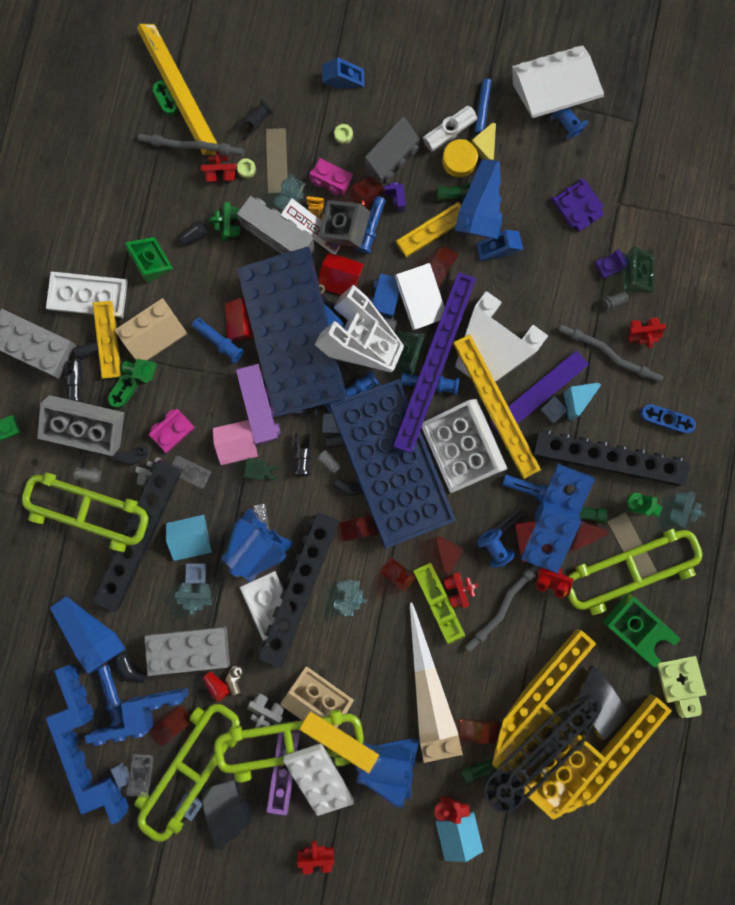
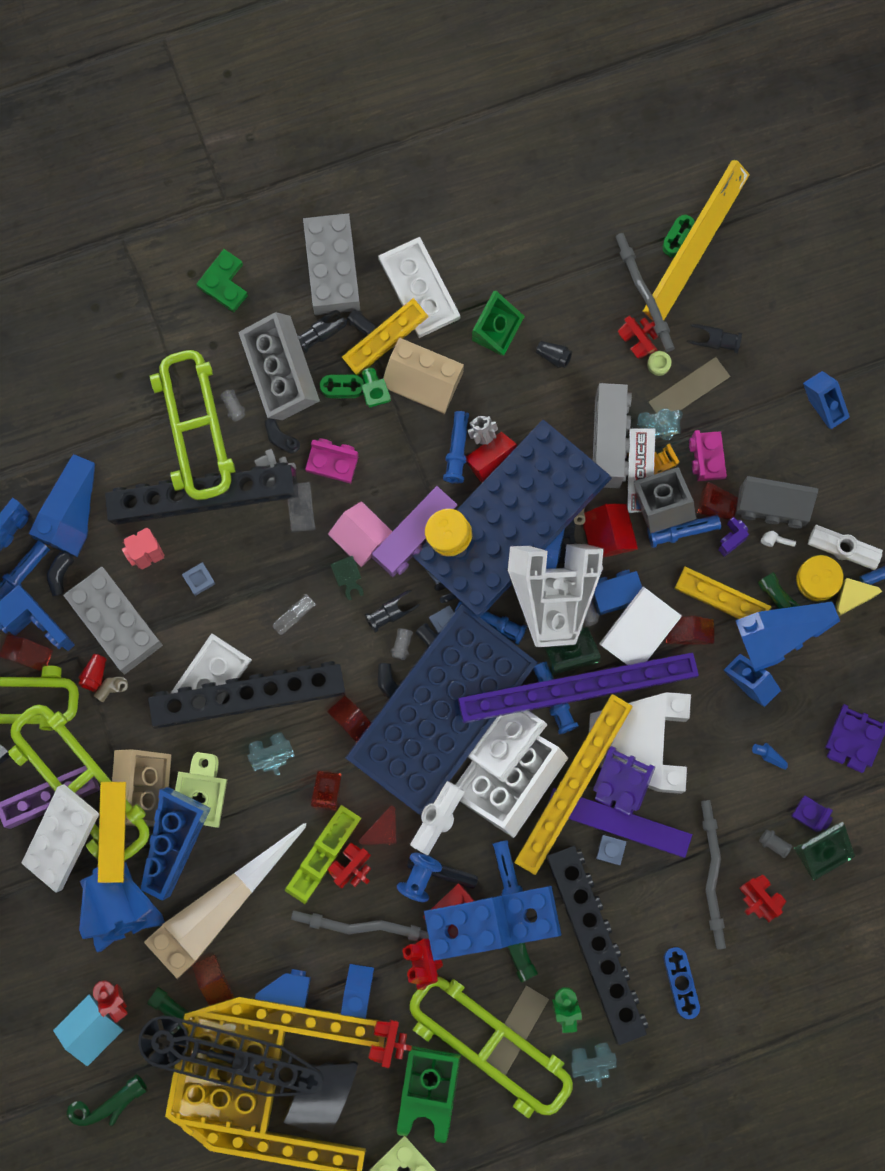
camera: 60 degrees right, 5 degrees down
medium azure slope [166,515,212,561] -> none
clear light blue hips [175,583,213,616] -> none
green hips [209,202,240,241] -> none
blue brick [221,508,294,582] -> none
light grey hips [247,694,284,728] -> none
yellowish green tile [334,124,353,145] -> none
medium azure slope [564,383,601,421] -> none
clear red slope [570,521,609,551] -> none
none -> dark green plant [67,1074,148,1126]
none -> coral brick [122,528,165,569]
none -> blue wedge [141,787,211,901]
none -> yellowish green plate [175,752,227,828]
none -> blue slope [255,969,311,1008]
none -> blue slope [341,964,374,1019]
none -> red hips [368,1019,412,1068]
none -> white piece [410,781,465,855]
none -> yellow head [425,509,472,556]
none -> light grey gear [468,416,498,444]
none -> white tile [468,711,547,782]
none -> dark purple plate [593,746,655,816]
none -> blue bar [752,743,788,770]
none -> white hand [761,531,796,547]

